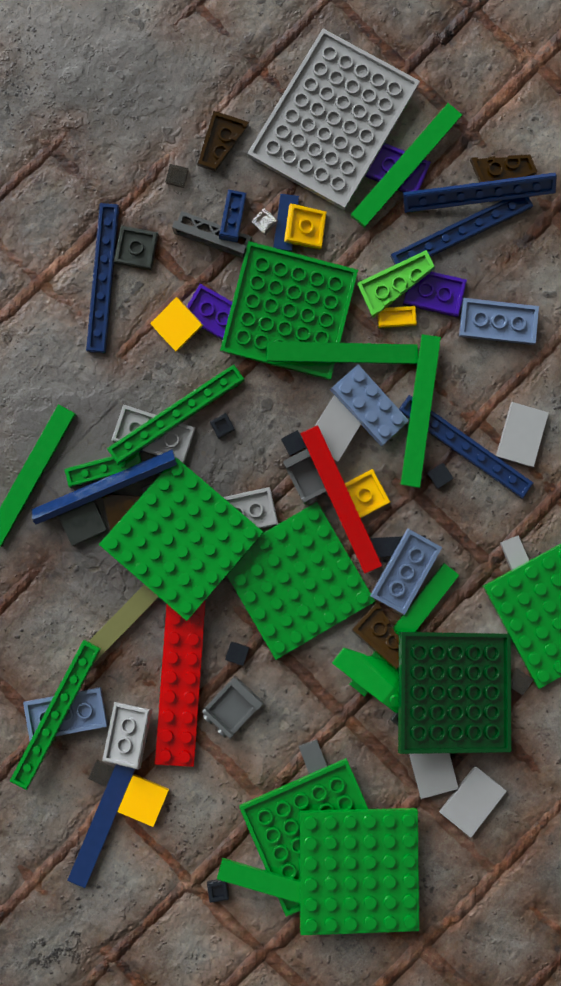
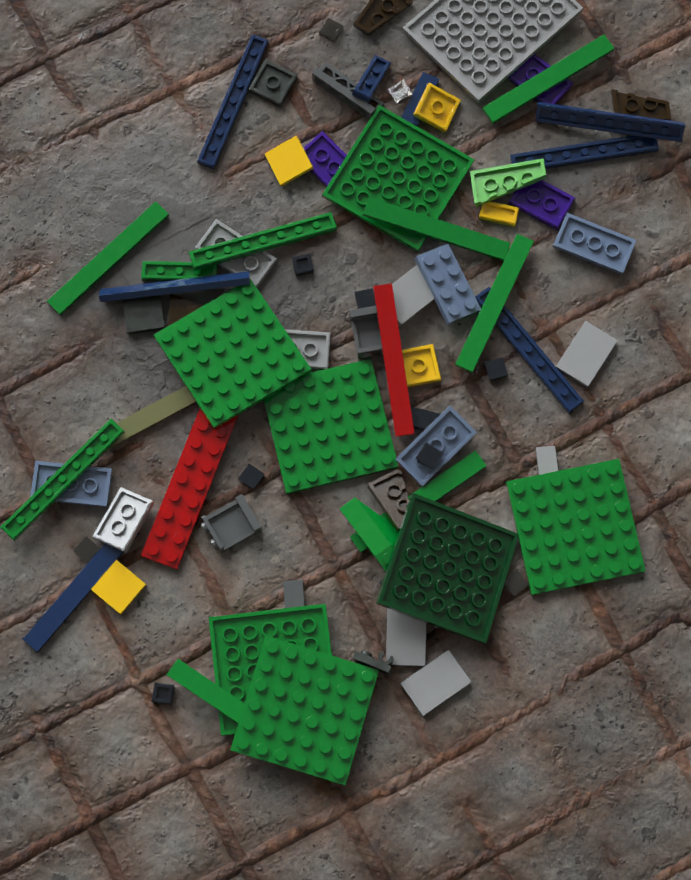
camera: 20 degrees right, 10 degrees down
none -> pearl dark grey plate [352,650,394,677]
none -> black tile [415,442,442,469]

